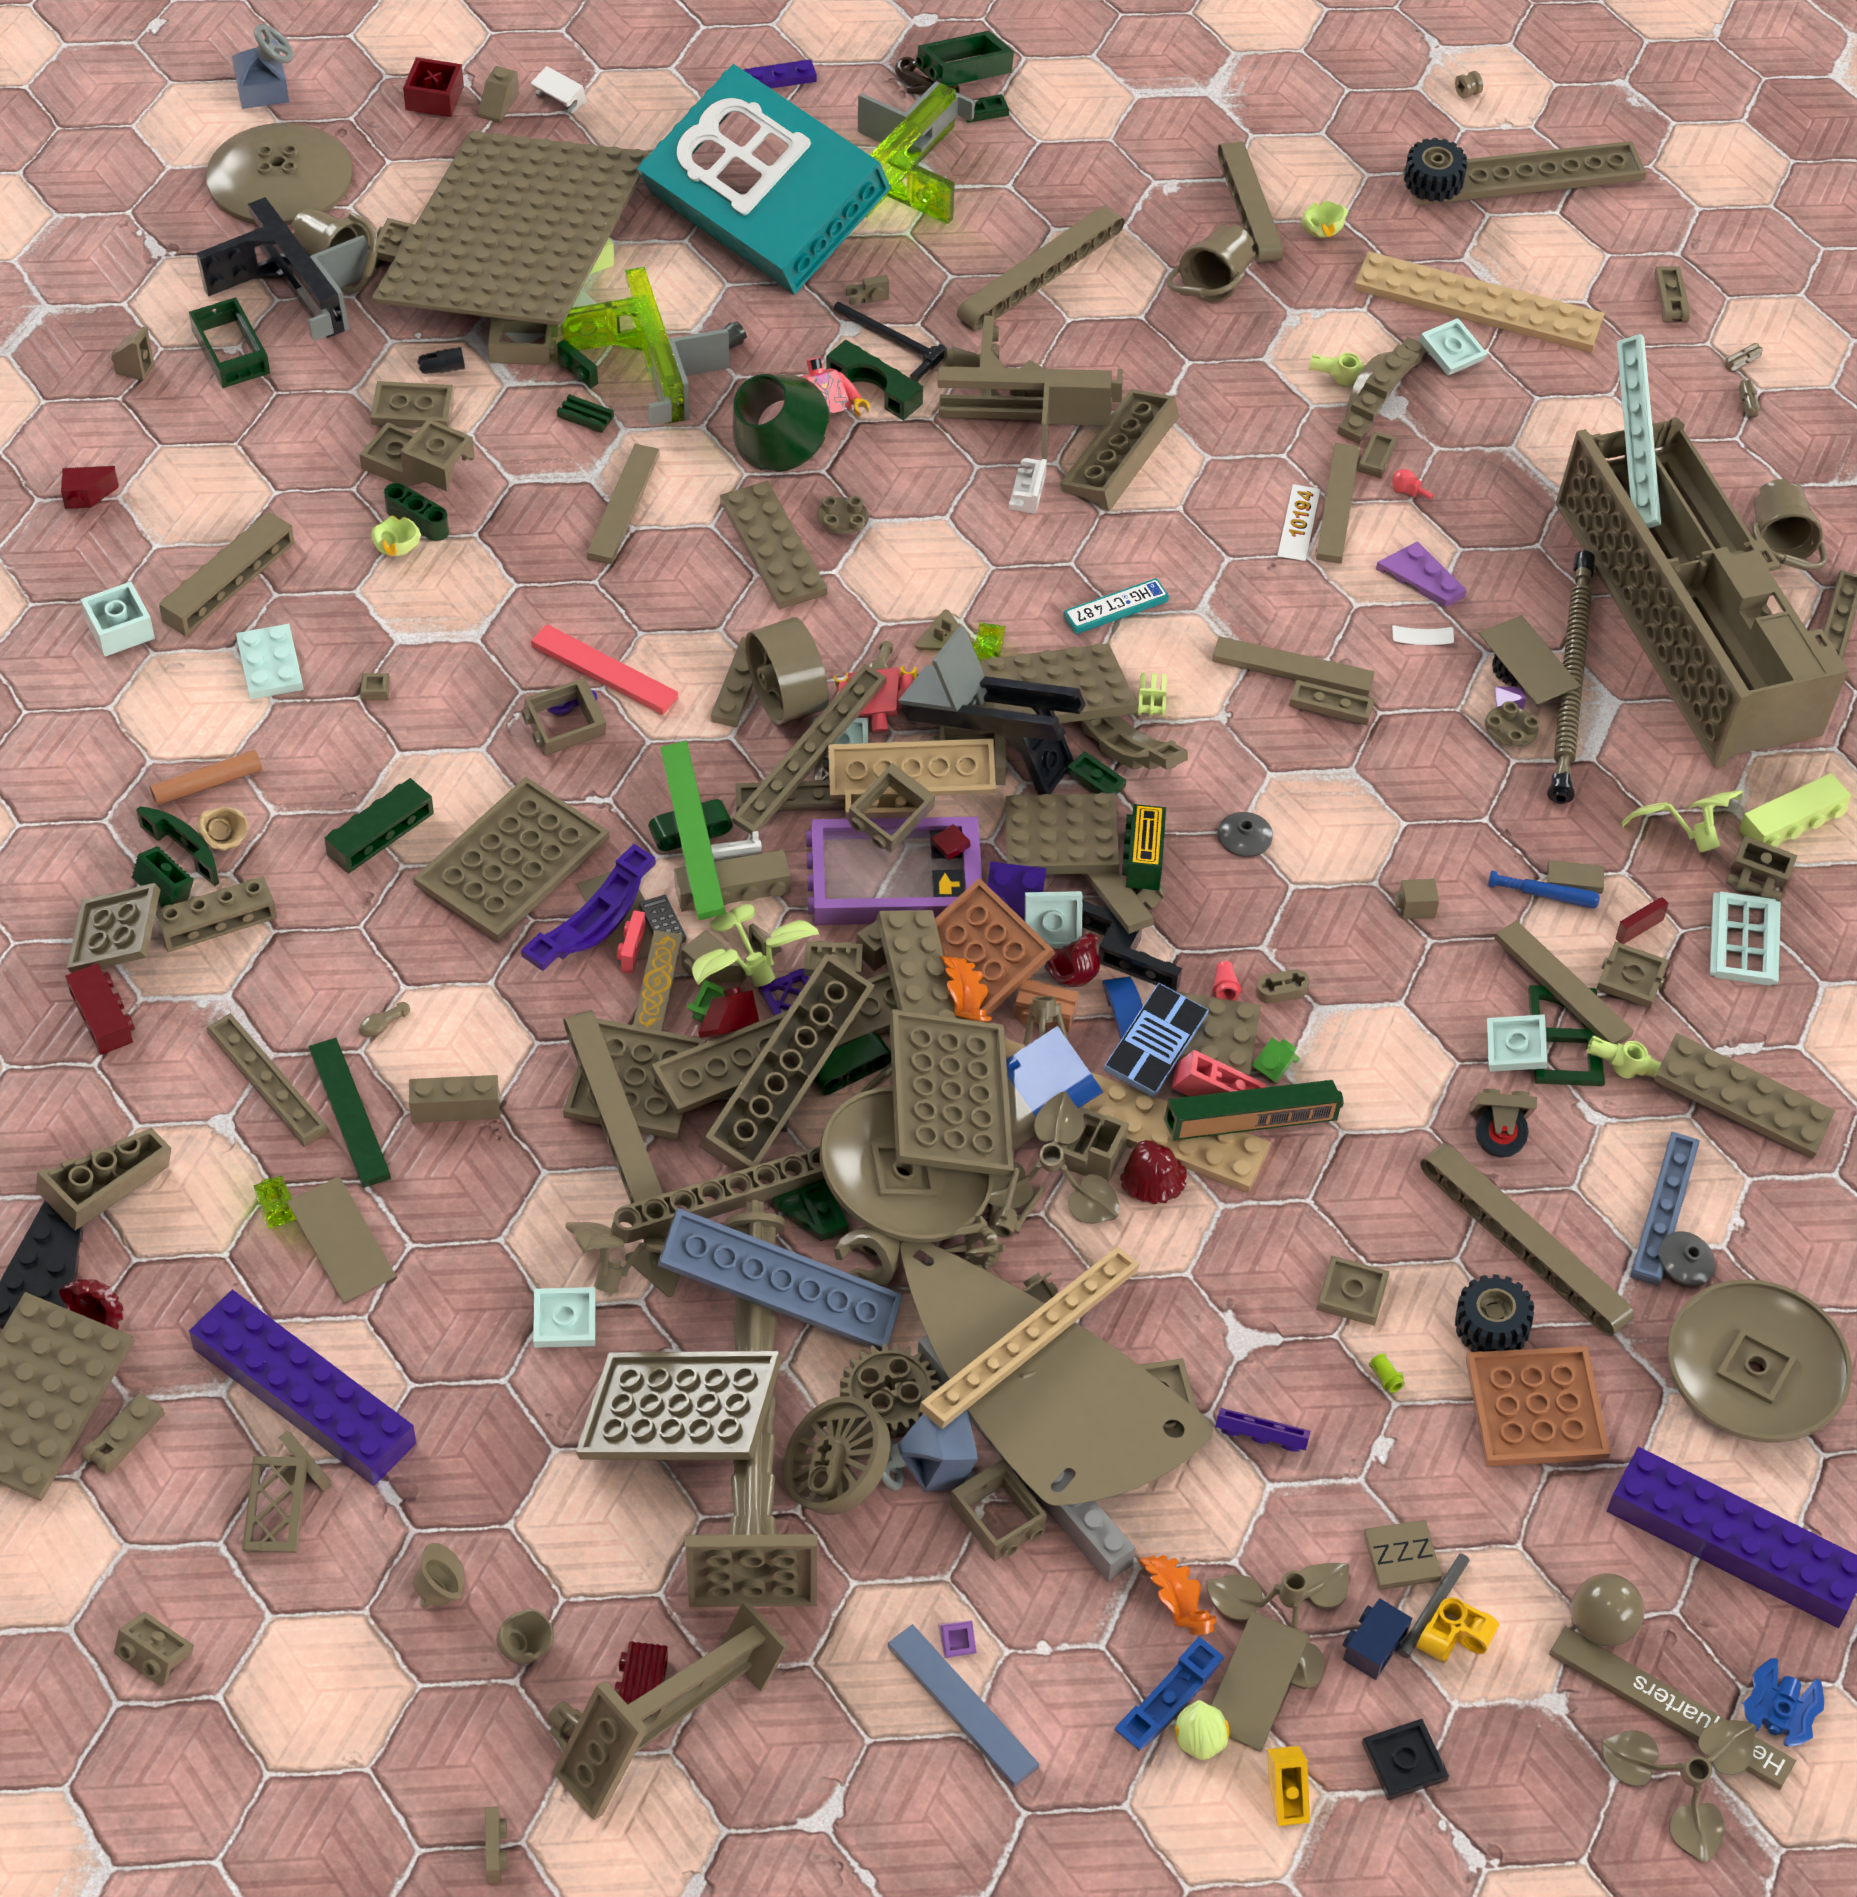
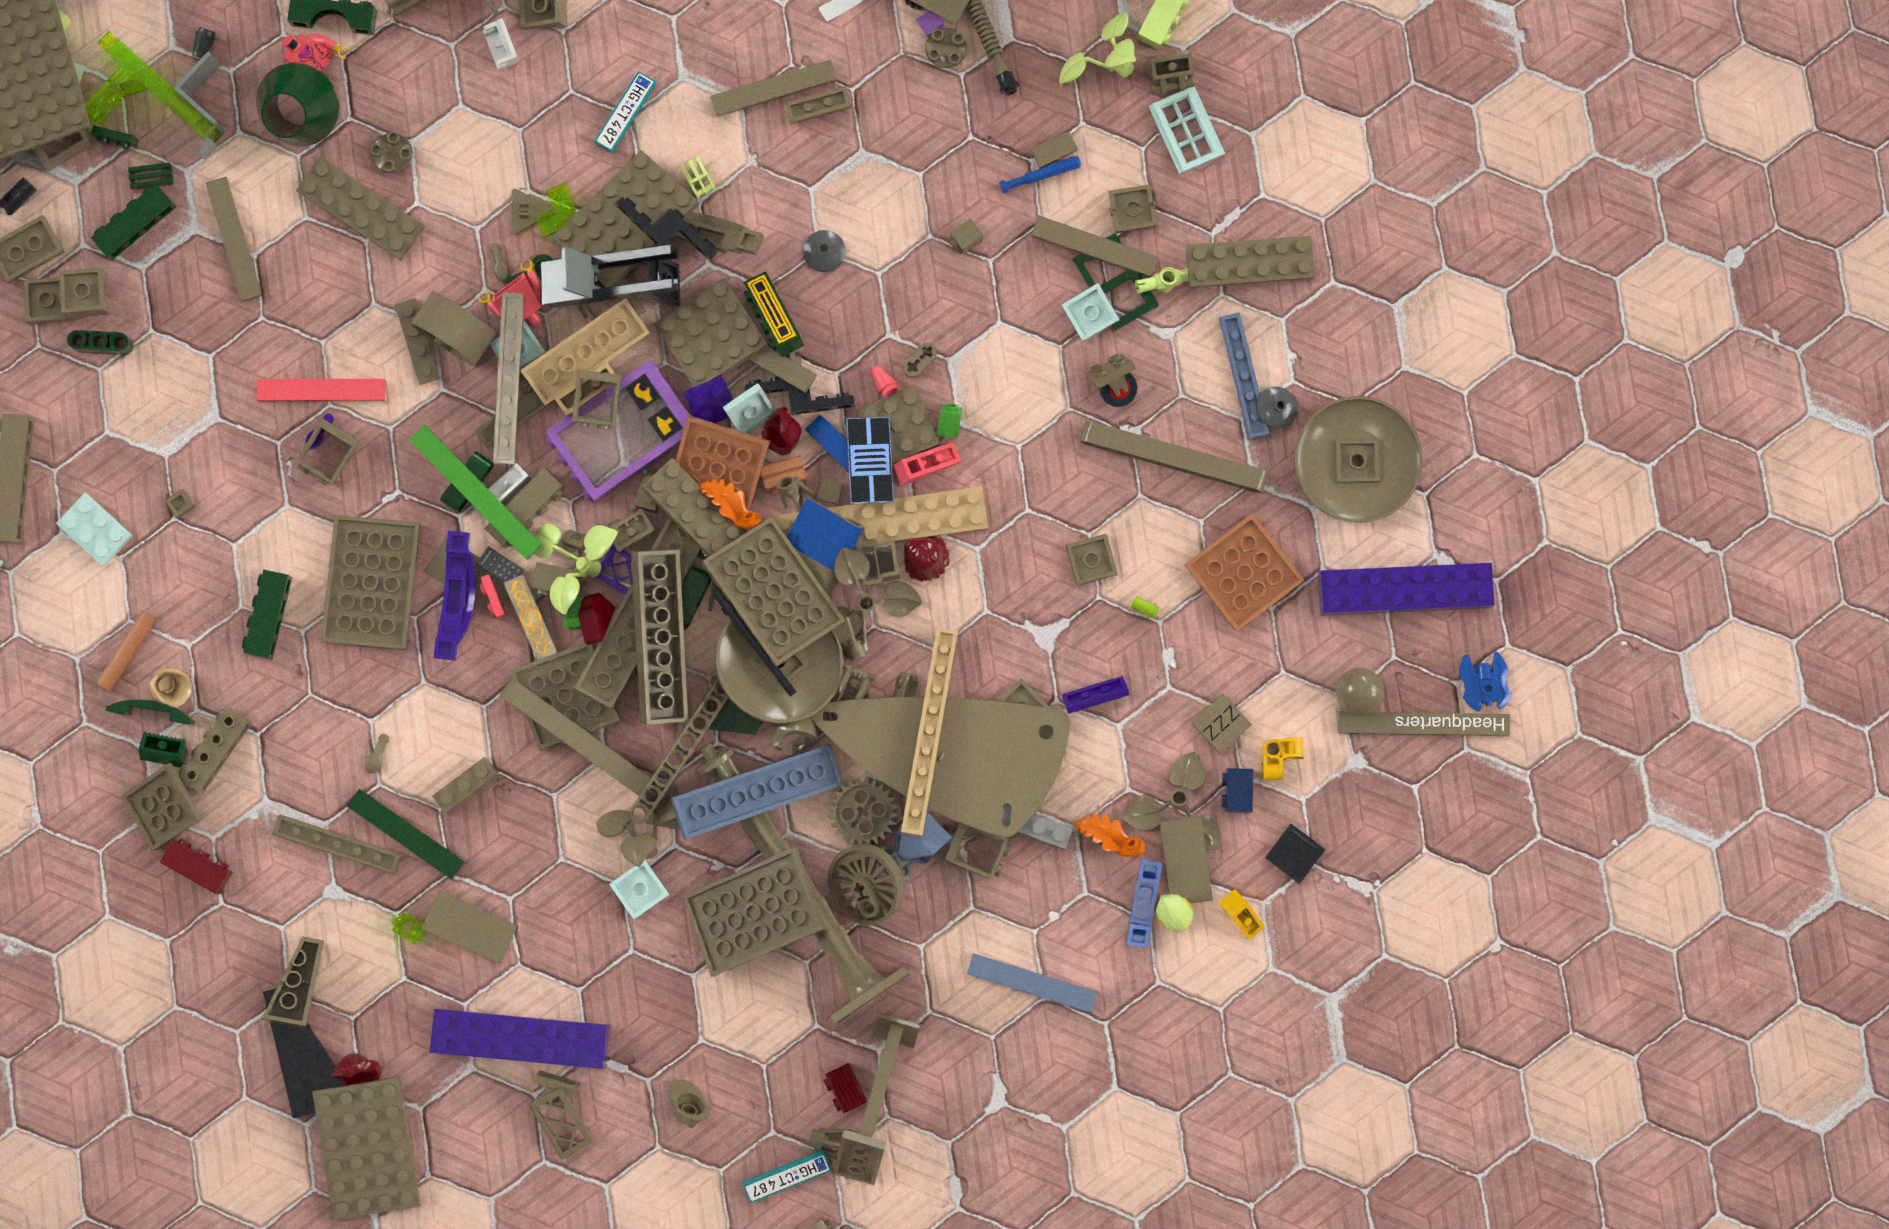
camera: 30 degrees left, 30 degrees up
dark tan plate [81,1392,165,1474] -> none
yellowish green hair [371,515,421,557] -> none
dark tan hair [496,1609,554,1665] -> none
dark red tile [931,824,971,861] -> none
medium lavender slope [938,1620,977,1658] -> none
dark green plate [1067,751,1127,795] -> none
dark green brick [1164,1080,1344,1140] -> none
dark grey bar [1398,1553,1470,1658] -> none
black wheel [1455,1274,1534,1352] -> none
dark tan plant [1601,1720,1756,1862] -> none
dark red tile [1615,897,1669,944] -> none
none -> dark green brick [91,184,176,261]
none -> black bracket [614,197,717,259]
none -> black bar [712,589,797,697]
none -> tile [742,1150,832,1203]
none -> dark tan tile [817,479,843,504]

